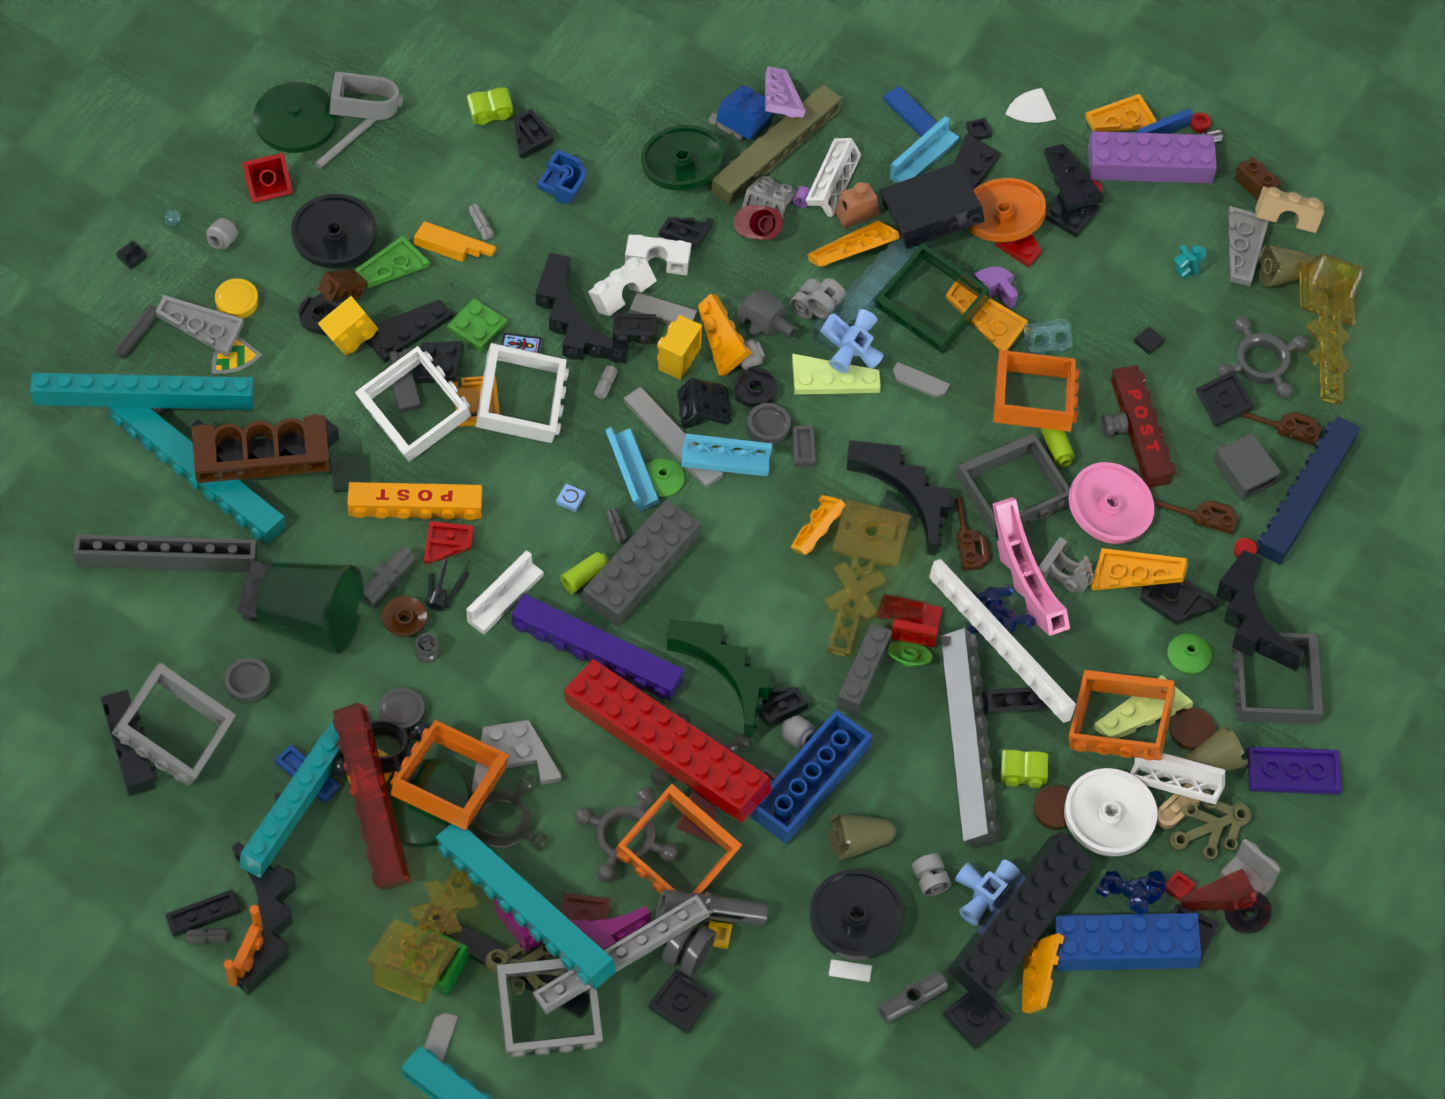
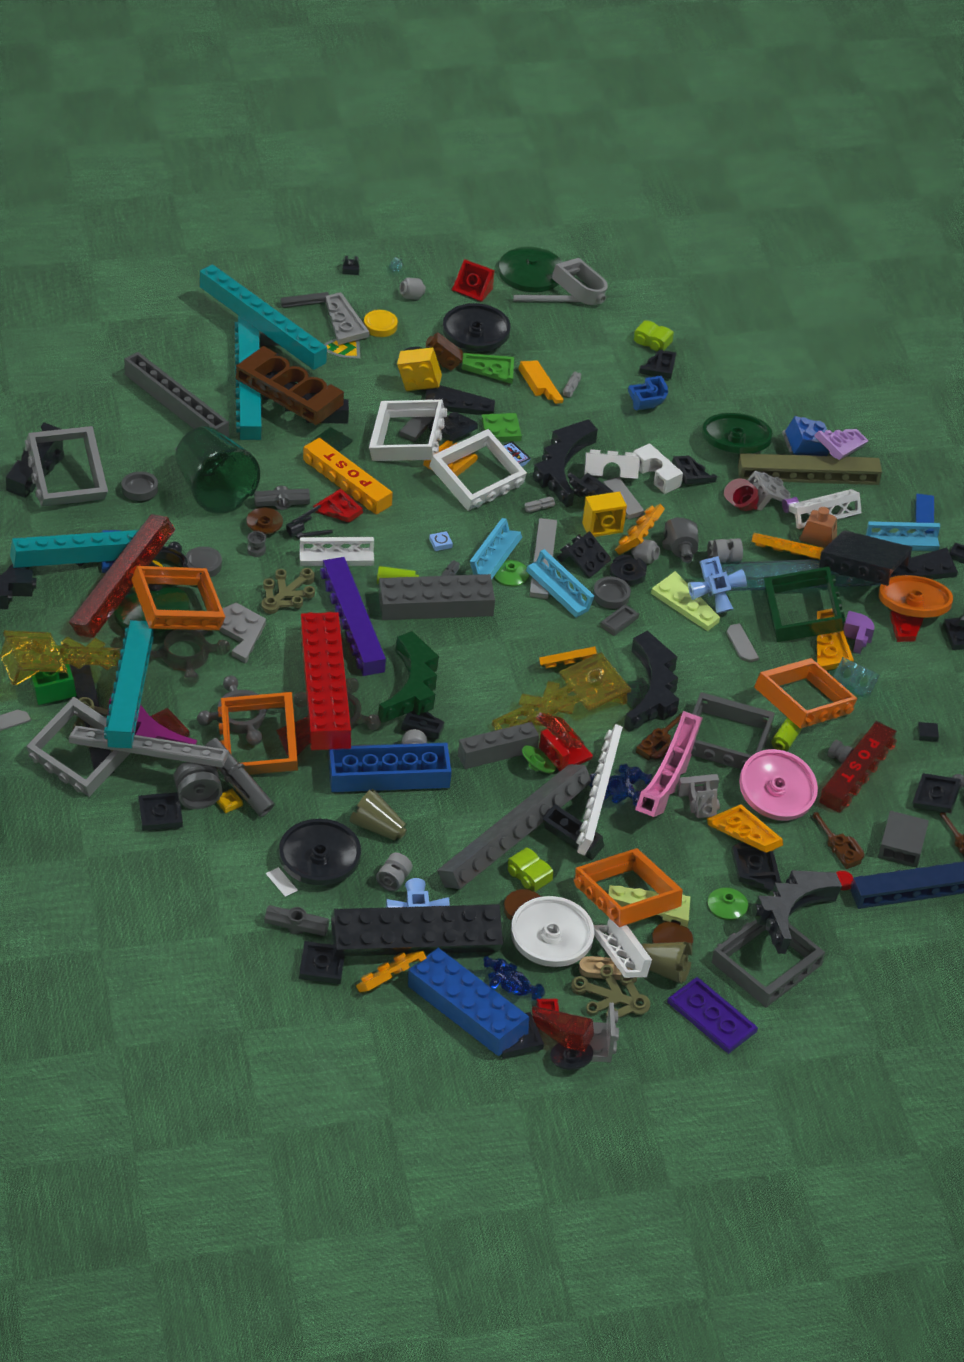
camera: 45 degrees right, 15 degrees down
none -> olive plant [261,568,315,614]

